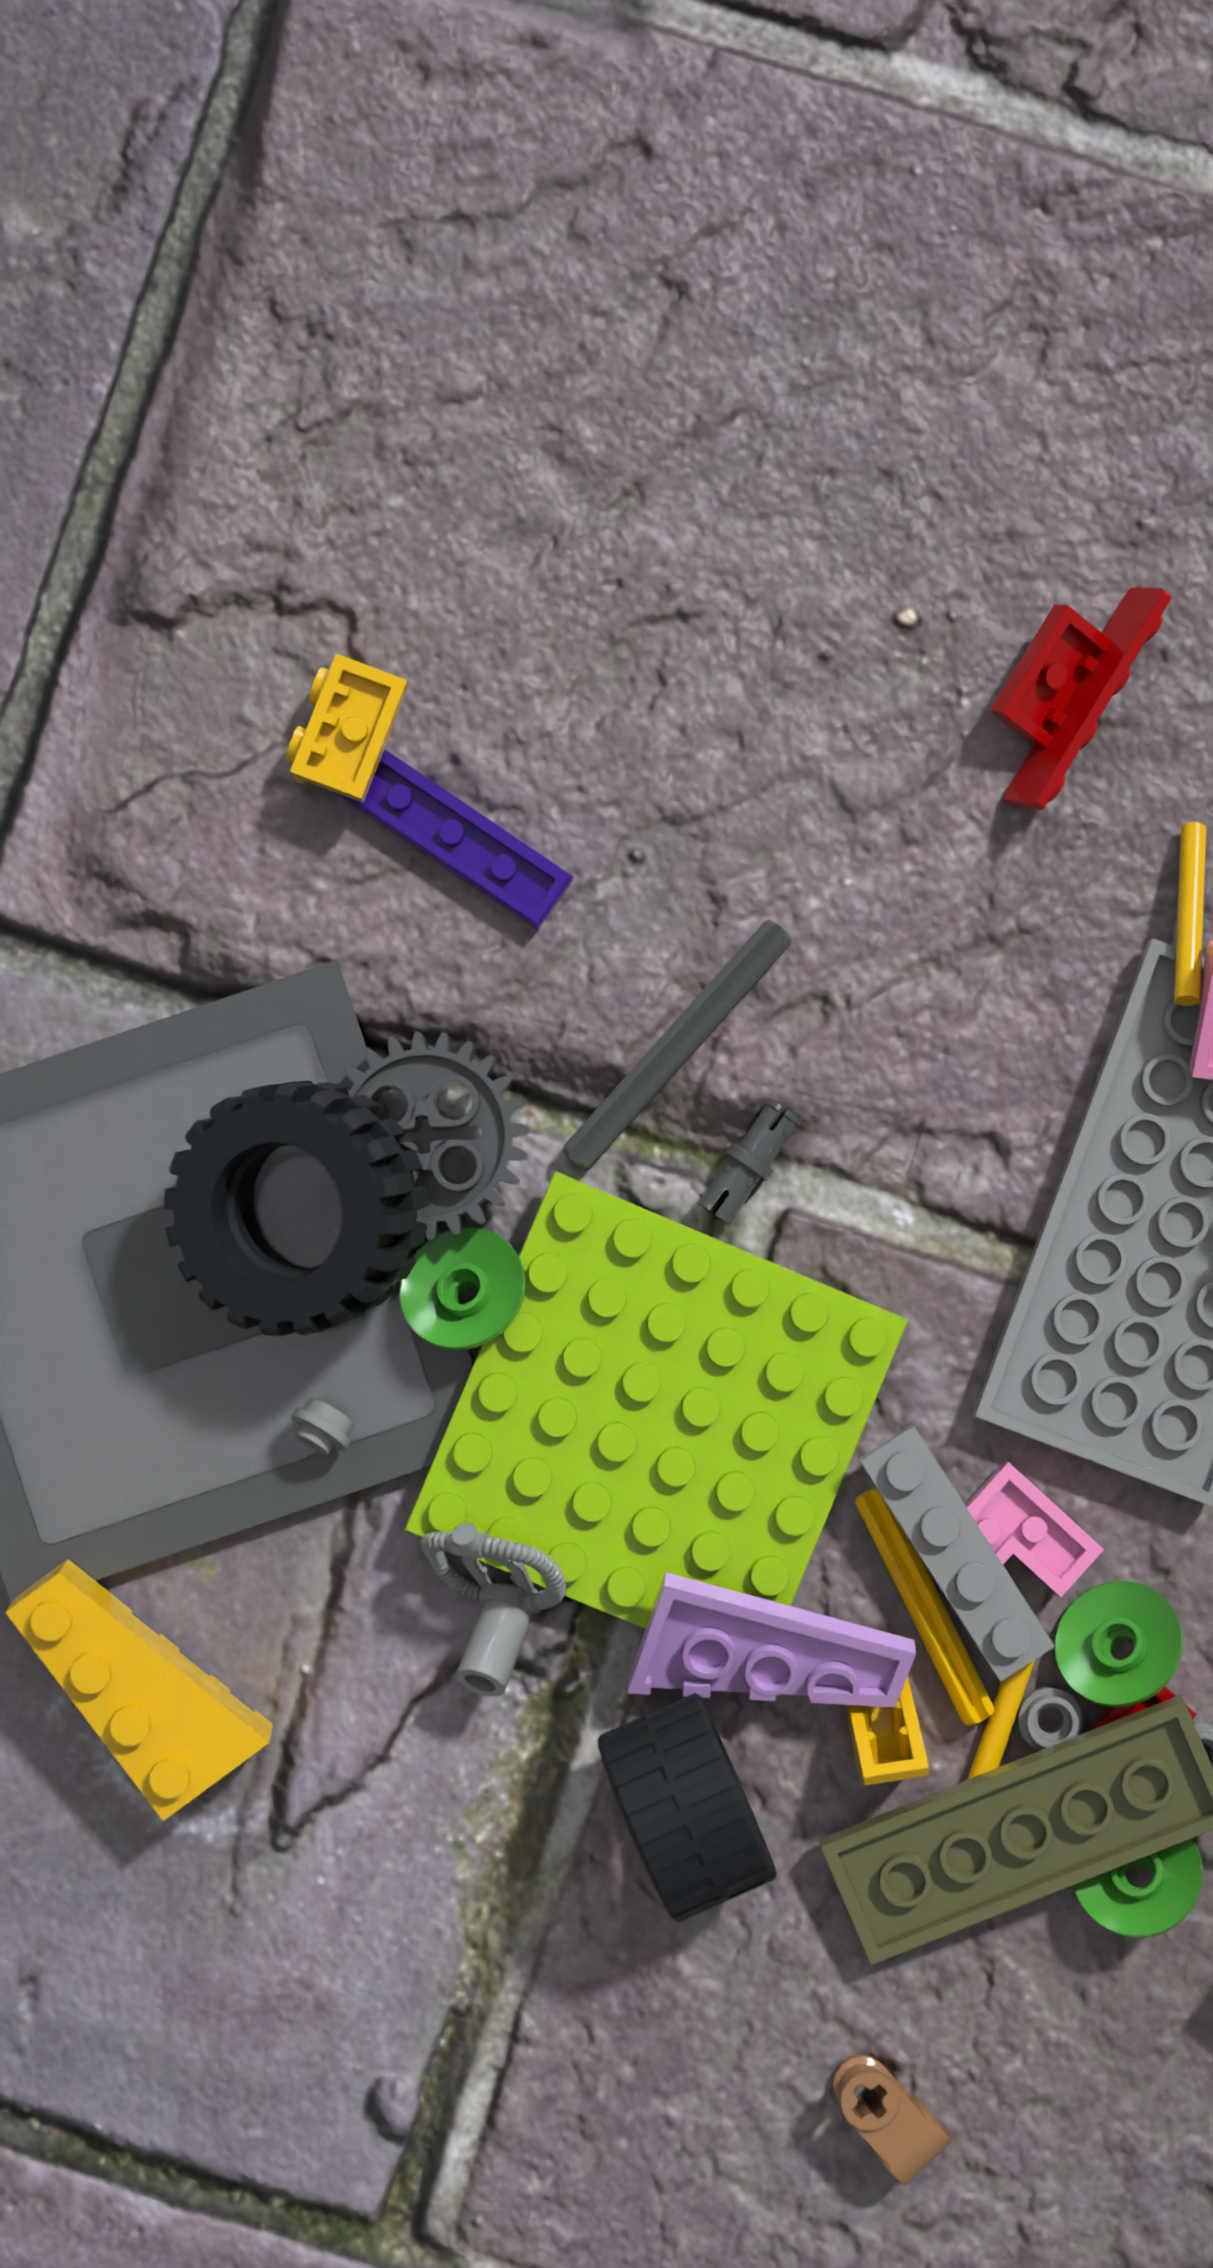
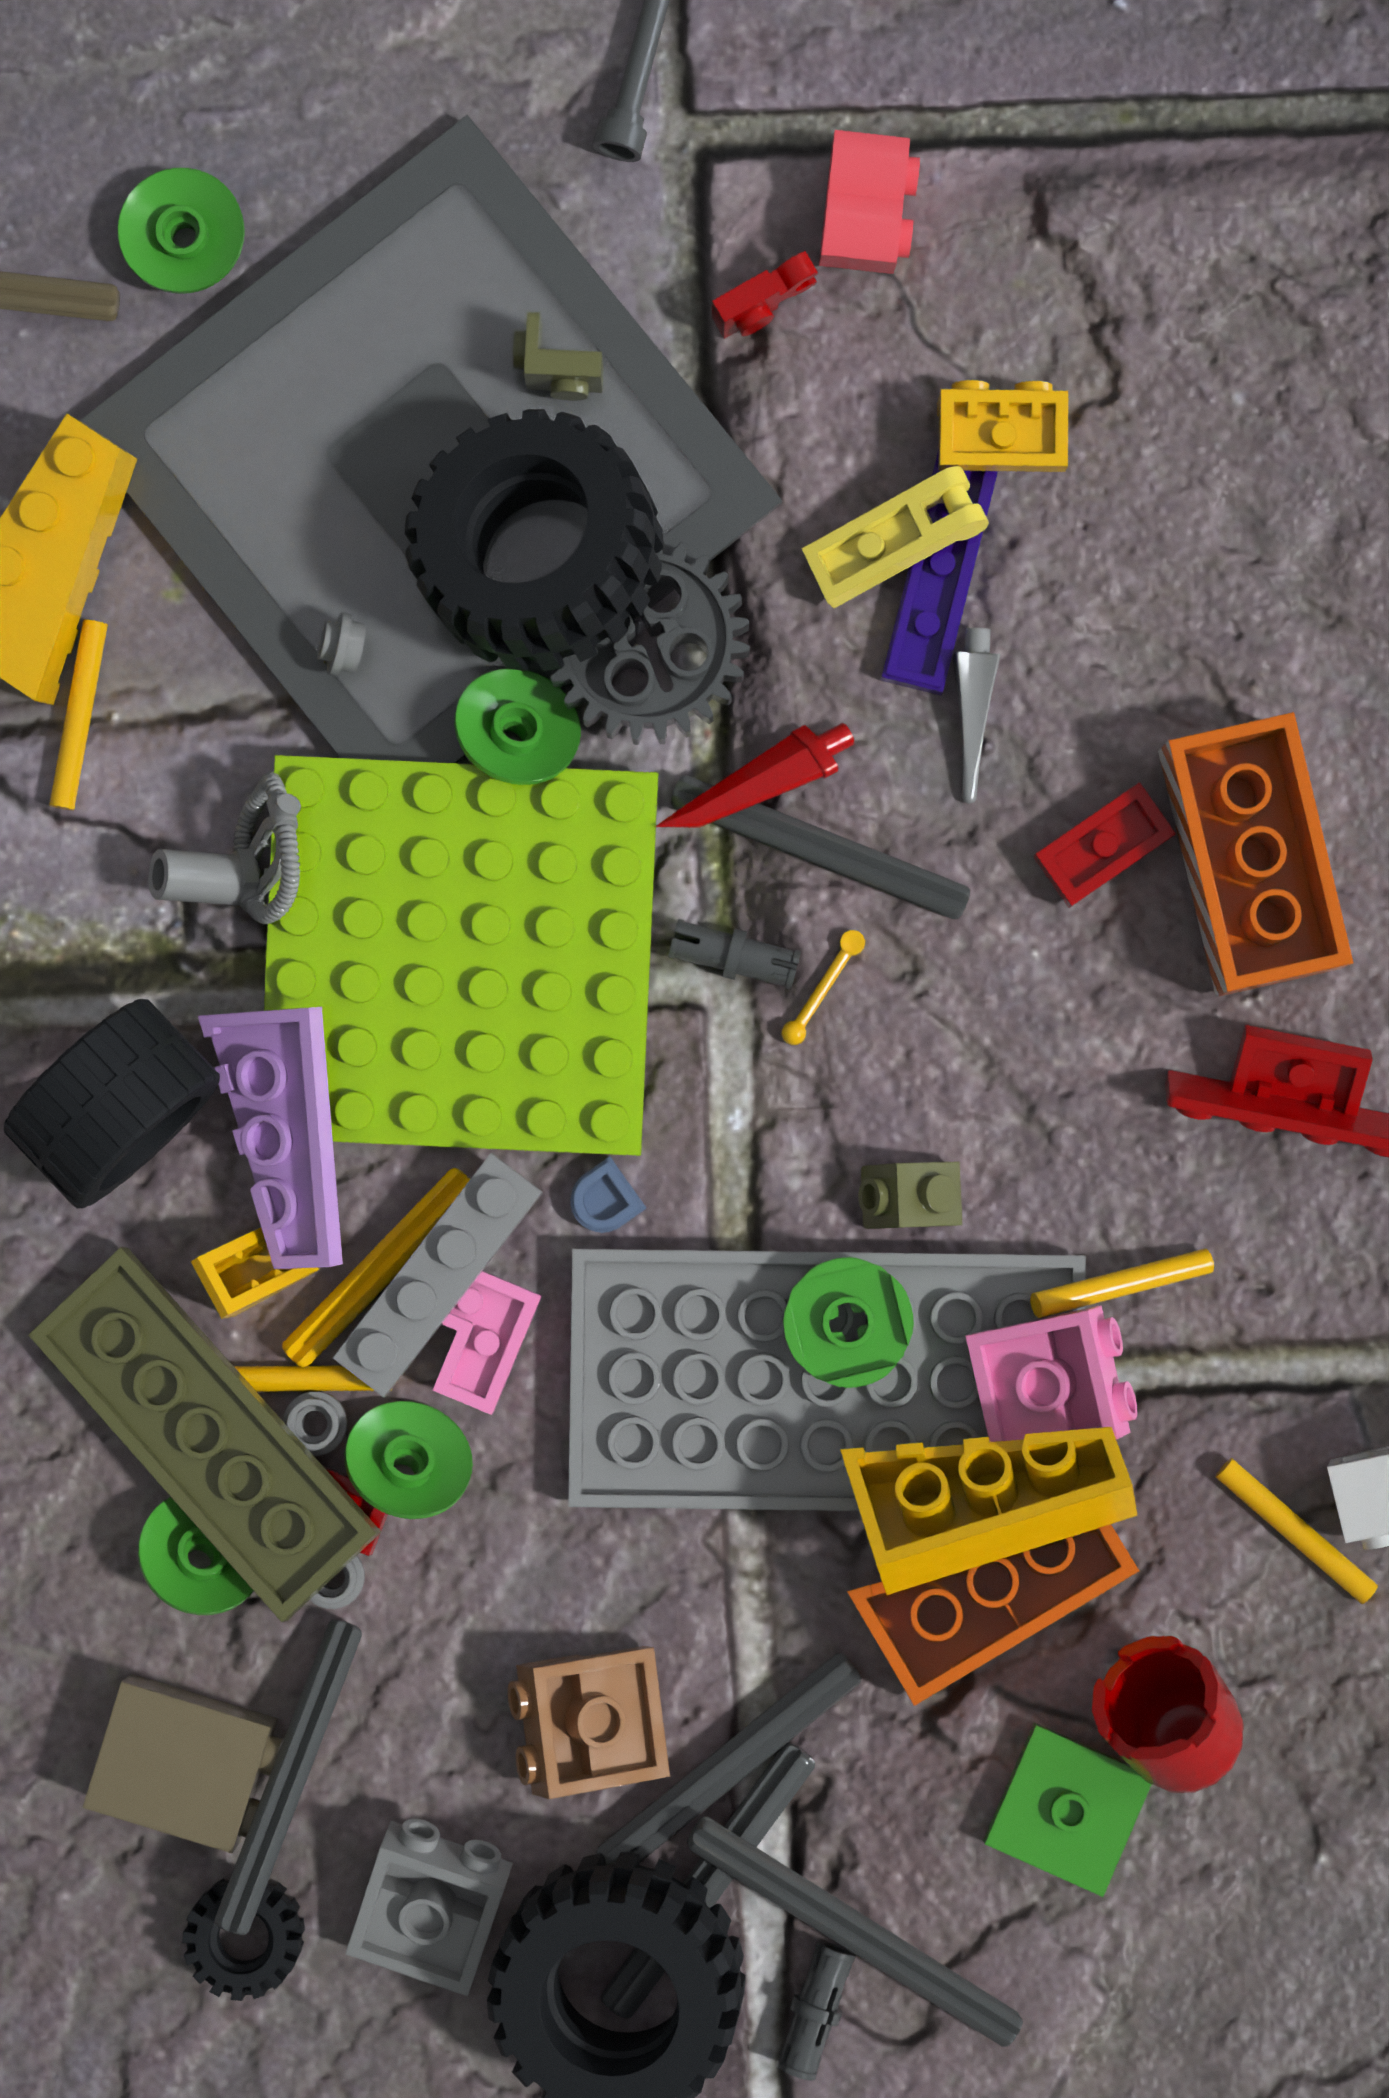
camera: 70 degrees right, 0 degrees up
none -> yellow bar [49,619,108,811]
none -> olive bracket [513,312,604,401]
none -> sand blue tile [570,1156,647,1233]
none -> red bar [655,723,854,828]
none -> red plate [712,251,818,339]
none -> yellow hinge [781,930,865,1045]
none -> bright green plate [783,1257,914,1388]
none -> light yellow plate [801,466,989,608]
none -> coral brick [819,130,920,274]
none -> olive bracket [858,1161,962,1229]
none -> light grey piece [953,628,1001,804]
none -> red plate [1033,782,1176,908]
none -> orange brick [1158,712,1354,997]

